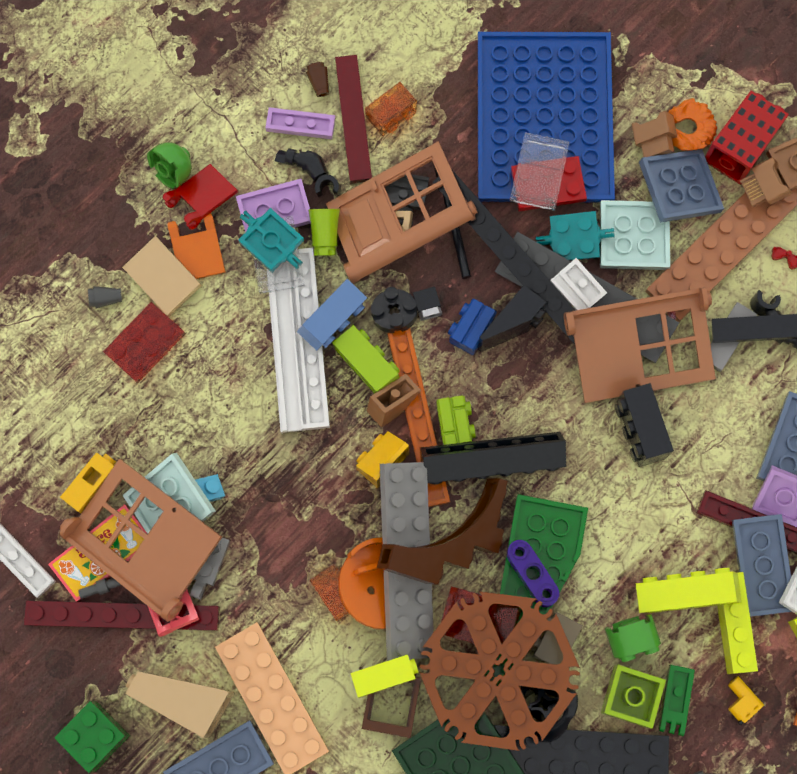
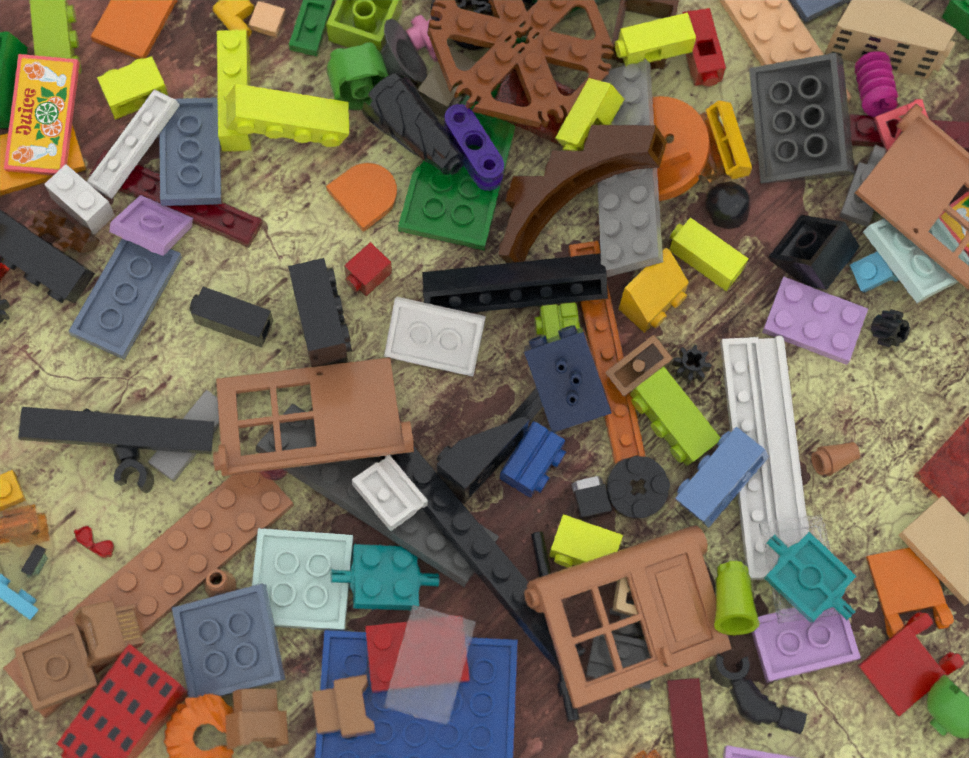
camera: 175 degrees right, 5 degrees down
none -> black brick [190,286,274,347]
none -> nougat cone [204,569,236,597]
none -> light nougat tile [248,1,286,37]
none -> medium nougat piece [312,674,376,739]
none -> orange tile [326,163,397,232]
none -> red brick [344,242,392,296]
none -> black cone [362,72,464,175]
none -> dark grey piece [381,19,427,82]
none -> white tile [384,297,486,377]
none -> bright pink plate [405,15,437,63]
none -> dark blue piece [508,325,611,433]
none -> neon yellow brick [549,514,623,568]
none -> neon yellow brick [555,78,624,151]
none -> neon yellow brick [669,218,749,291]
none -> black gear [672,345,712,385]
none -> red brick [682,8,726,87]
none -> black hair [705,181,751,229]
none -> yellow piece [706,100,752,180]
none -> dark grey slope [749,53,855,184]
none -> lavender plate [762,277,868,365]
none -> black slope [768,215,860,290]
none -> nougat cone [811,442,860,476]
none -> dark pink piece [854,51,898,117]
none -> black gear [871,309,910,348]

